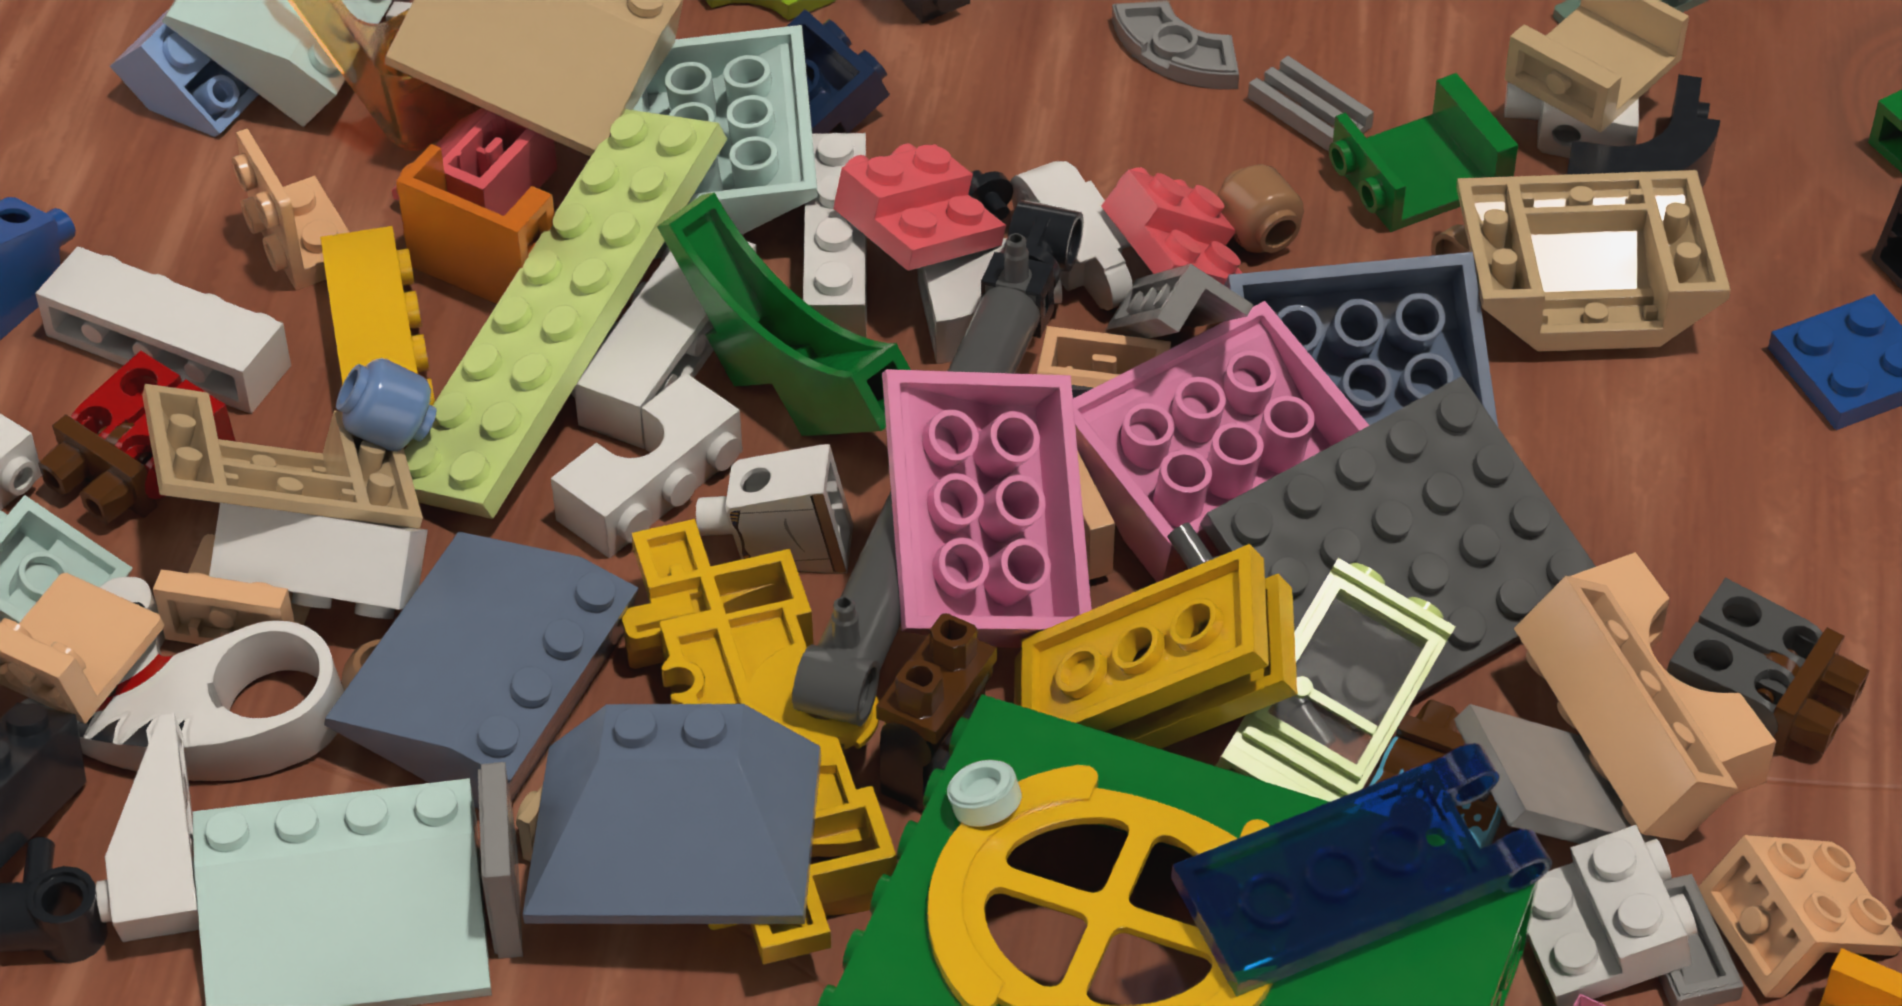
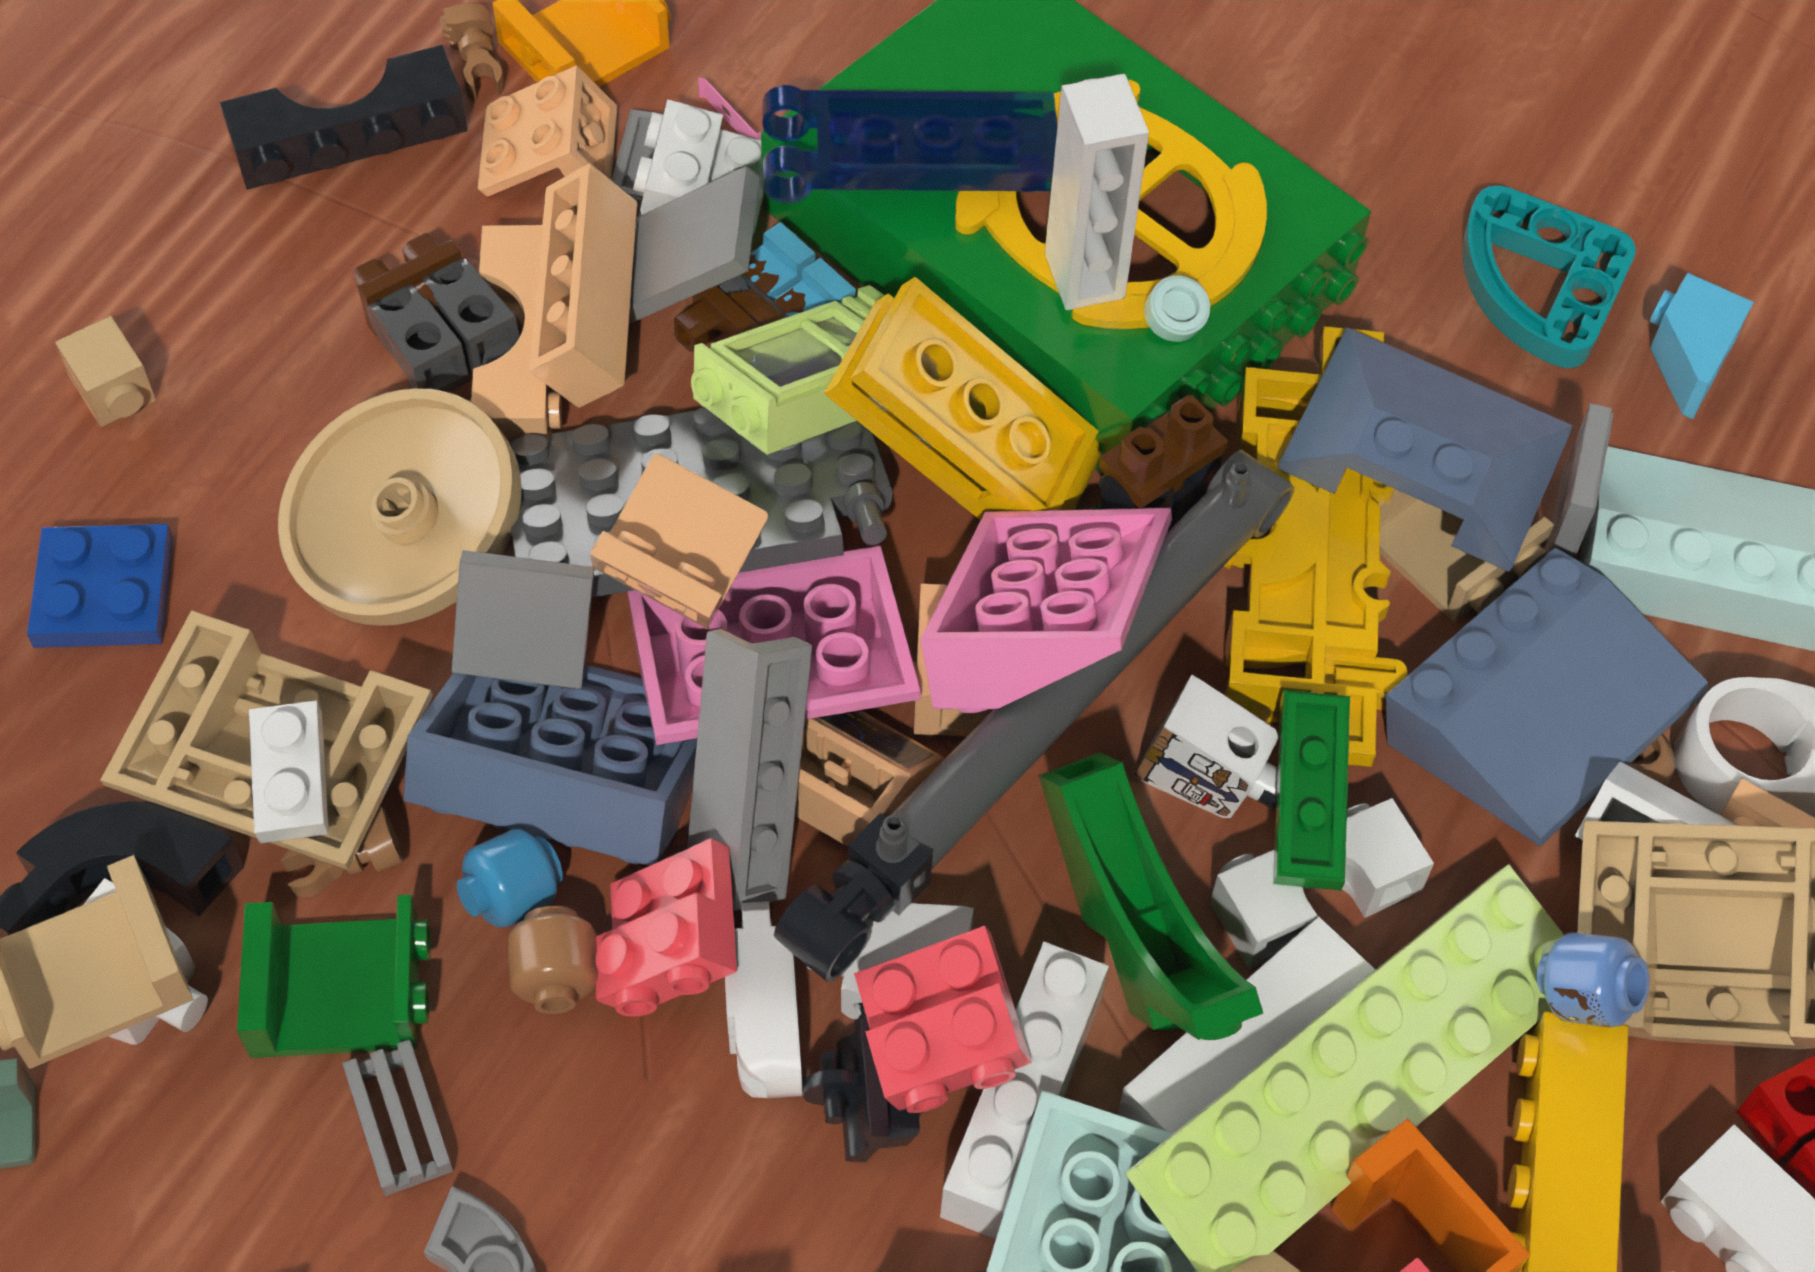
camera: 160 degrees left, 10 degrees up
none -> white plate [249,700,329,843]
none -> tan dish [278,388,522,626]
none -> light grey tile [452,550,595,689]
none -> dark azure head [456,829,563,928]
none -> light nougat bracket [590,454,768,629]
none -> white brick [1045,74,1149,310]
none -> green tile [1273,690,1350,891]

